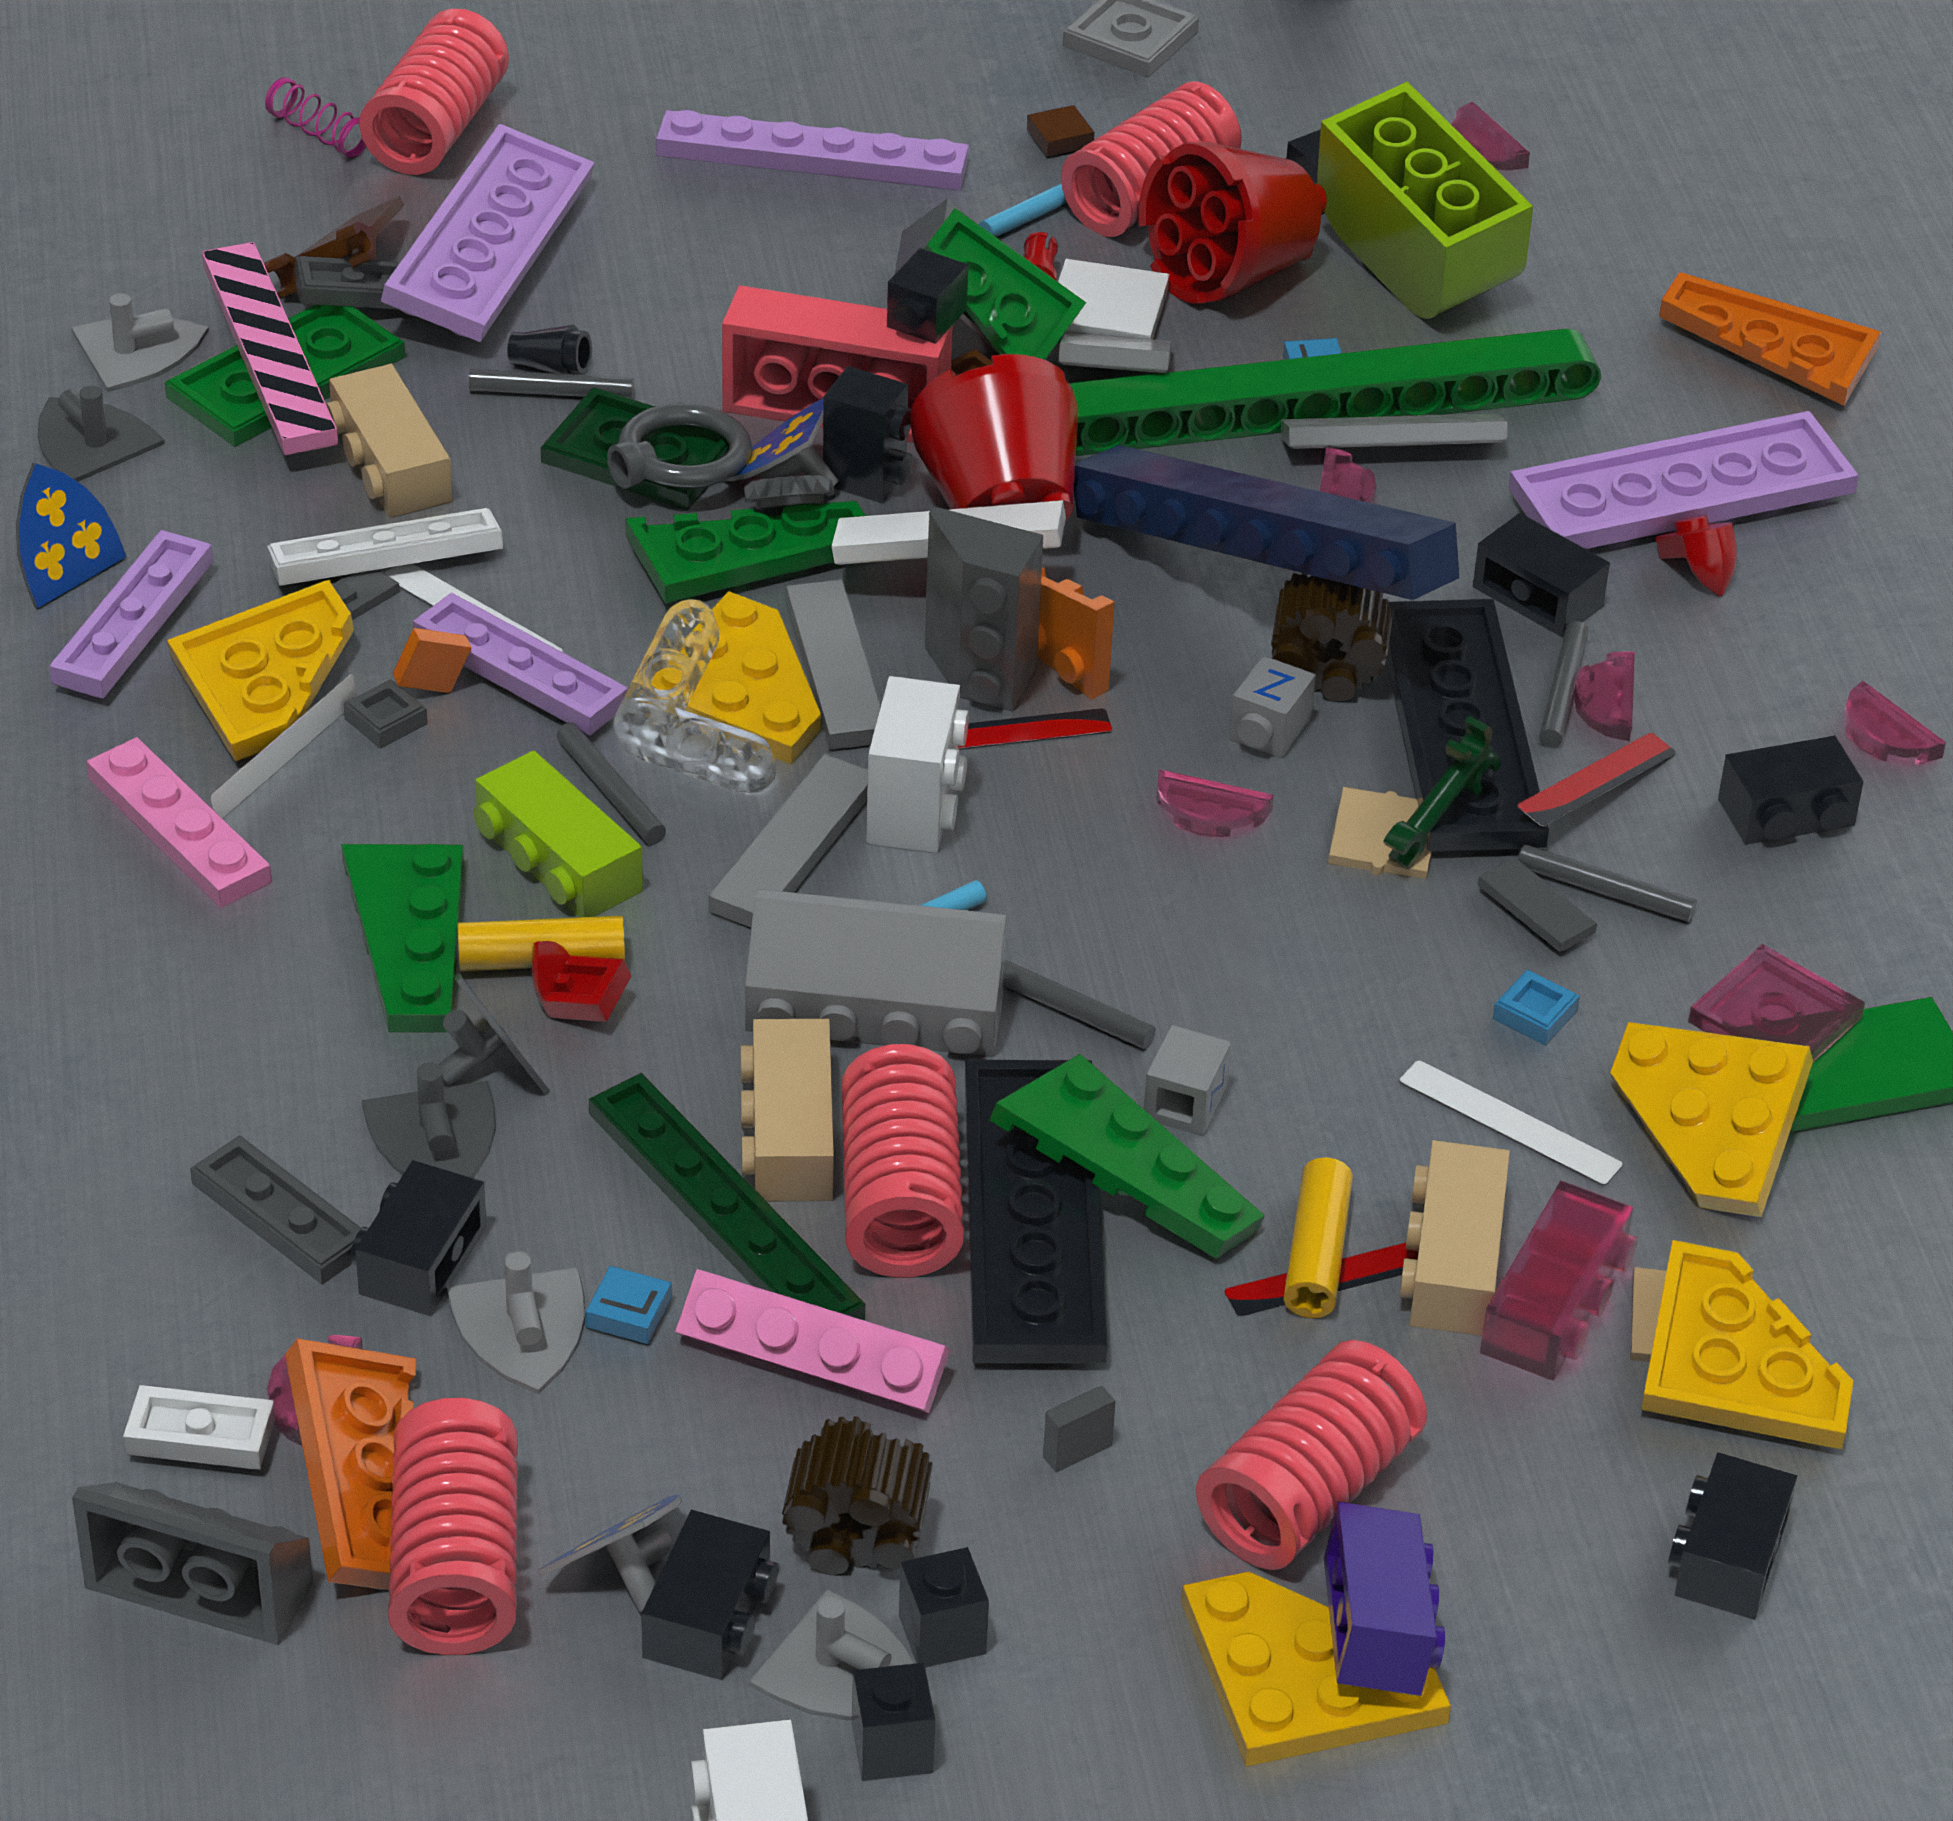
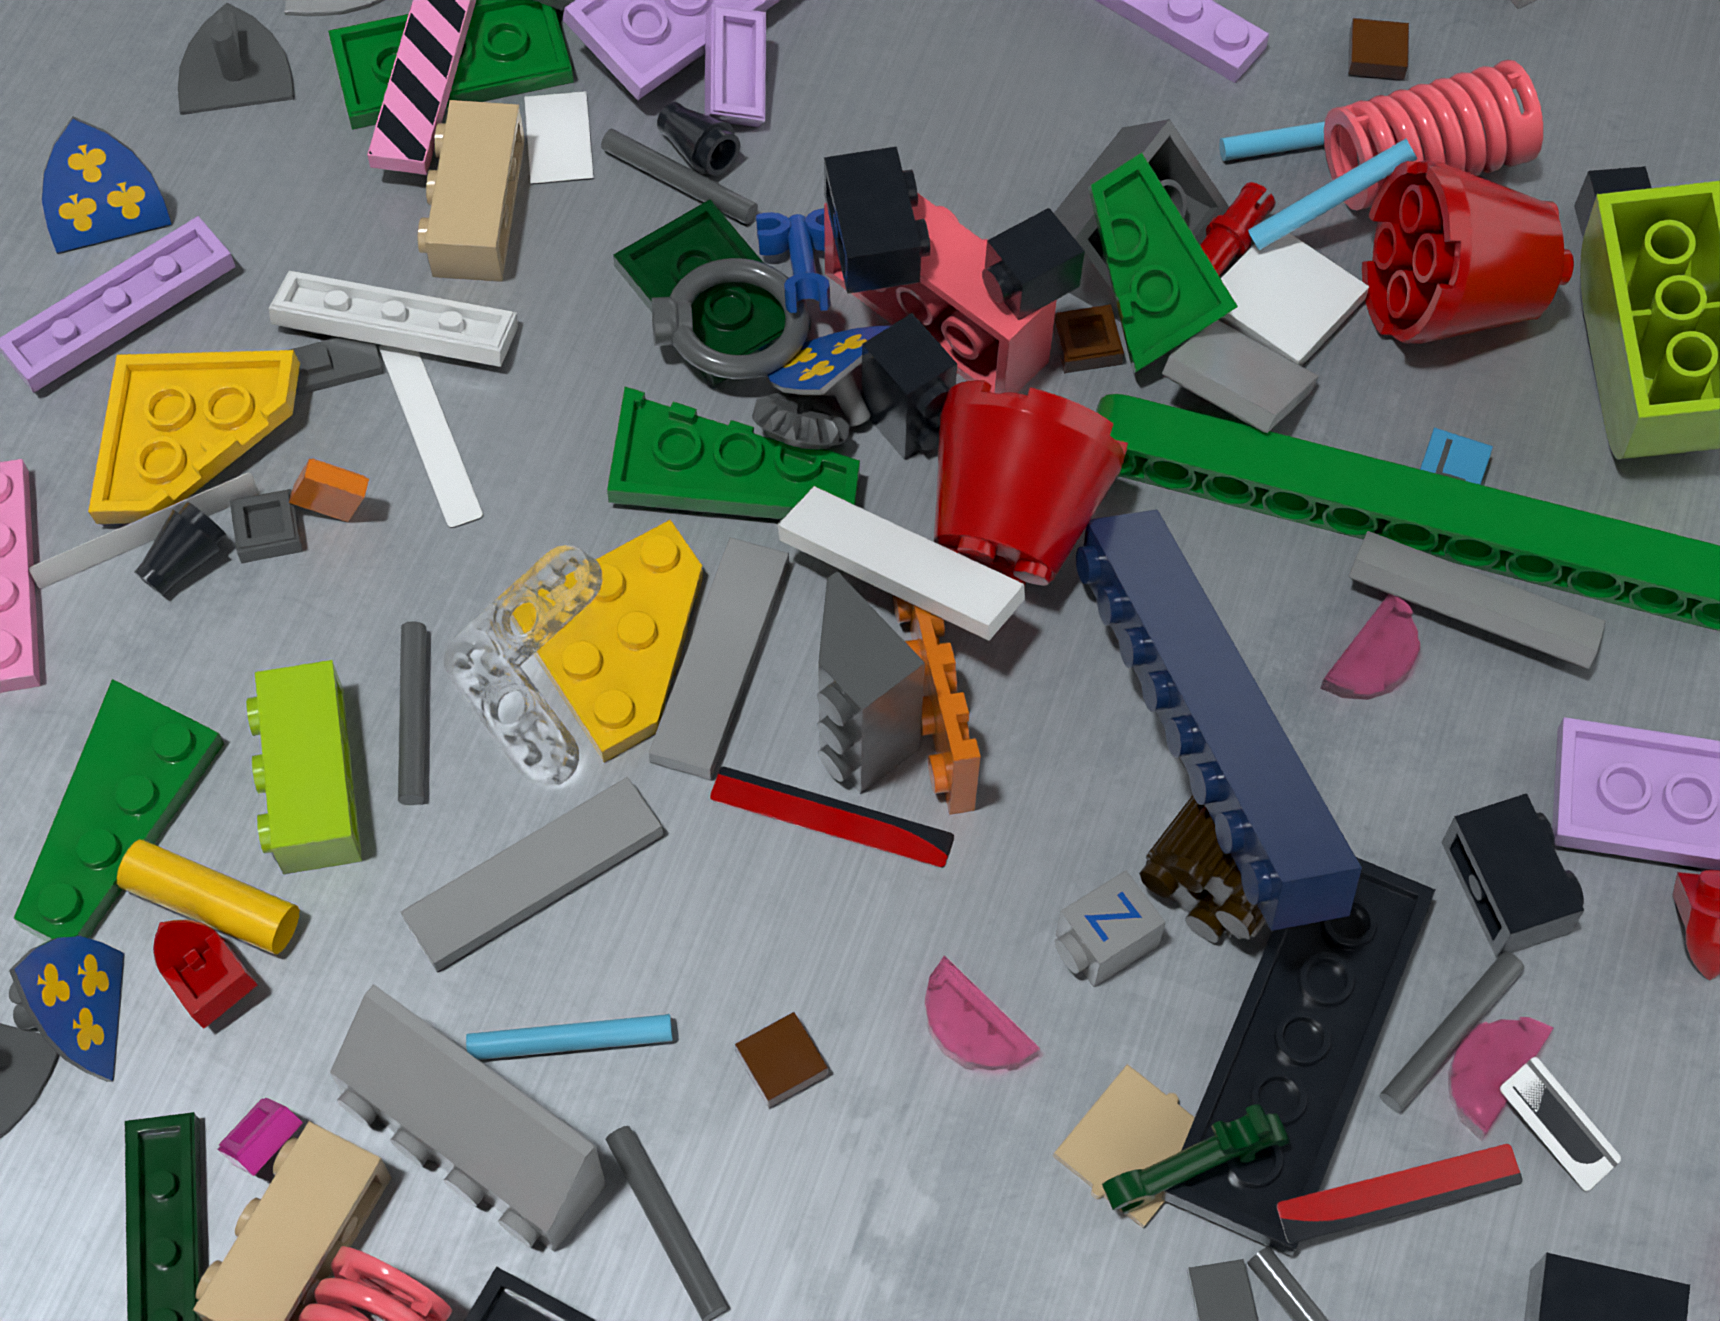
camera: 30 degrees right, 20 degrees up
lavender plate [413,592,629,735] -> none
white brick [866,676,969,853] -> none
none -> black cone [134,502,226,596]
none -> dark pink tile [217,1098,303,1176]
none -> white sticker [524,91,594,184]
none -> lavender tile [705,4,766,127]
none -> reddish brown tile [735,1012,828,1108]
none -> blue bar [756,208,831,313]
none -> black brick [824,146,930,294]
none -> medium azure bar [1248,138,1417,250]
none -> sticker [1500,1057,1621,1191]

